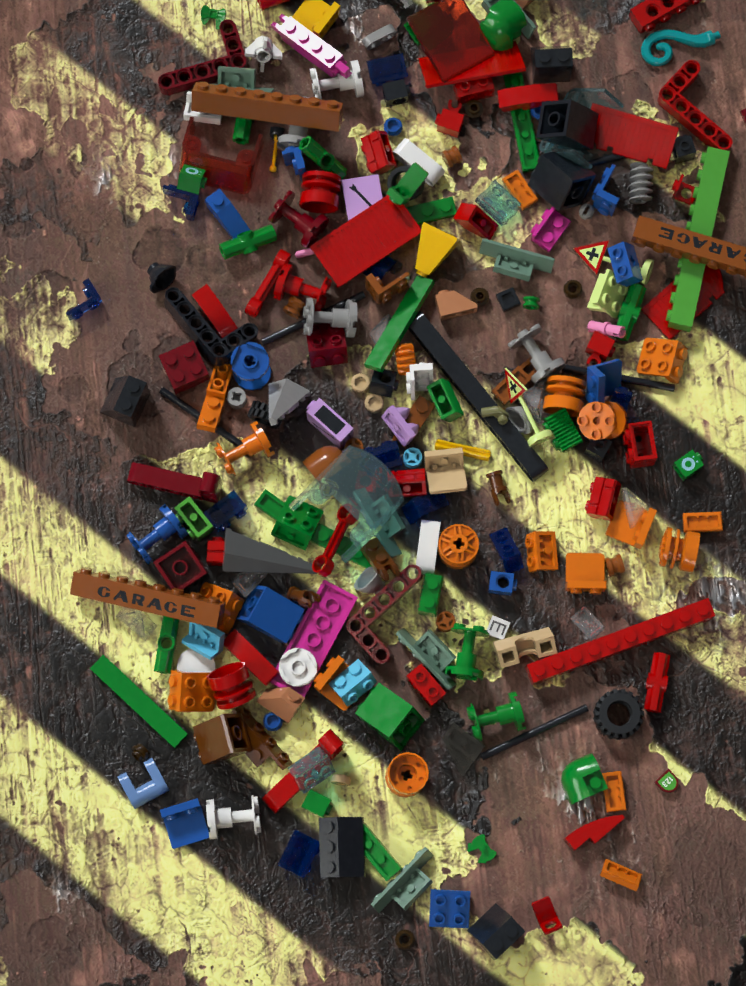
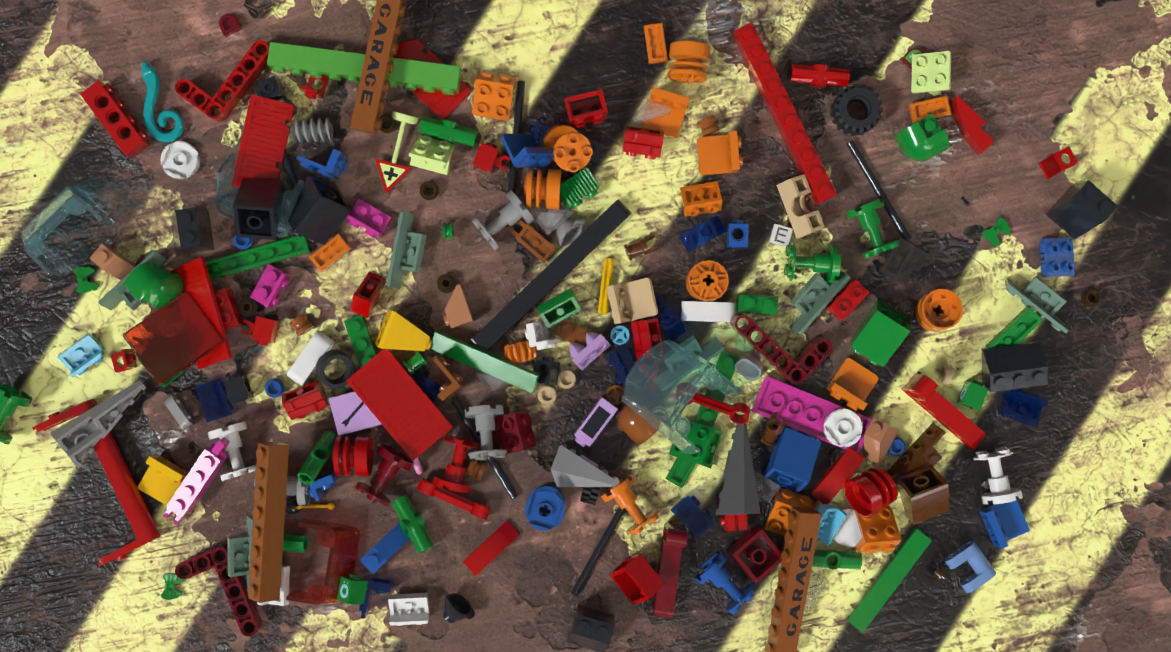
camera: 90 degrees left, 10 degrees up
dark red brick [159,340,210,395] -> none
black beam [164,287,258,366] -> none
bright green brick [174,496,214,542] -> none
orange slope [196,364,233,433] -> none
light grey wheel [227,387,247,409] -> none
white brick [245,36,282,72] -> none
clear light blue bracket [288,747,336,794] -> none
medium azure bracket [328,659,377,706] -> none
reddish brown hinge [359,537,400,582] -> none
green bracket [386,162,429,205] -> none
dark orange wheel [436,611,456,632] -> none
clear light blue bracket [475,180,521,226] -> none
olive arm [481,406,509,425] -> none
black tile [496,287,521,313] -> none
red slope [497,83,559,112] -> none
yellowish green piece [504,368,554,447] -> none
clear slope [570,606,606,641] -> none
light grey hinge [579,204,594,220] -> none
bright pink pin [588,320,626,338] -> none
orange plate [600,859,642,891] -> none
blue brick [607,241,643,287] -> none
green brick [672,449,704,481] -> none
none -> white tile [160,141,201,180]
none -> dark pink bracket [250,264,290,308]
none -> dark brown plate [380,114,397,133]
none -> white bracket [388,593,430,626]
none -> green bush [402,351,428,375]
none -> red piece [609,553,665,605]
none -> yellowish green bracket [911,51,951,96]

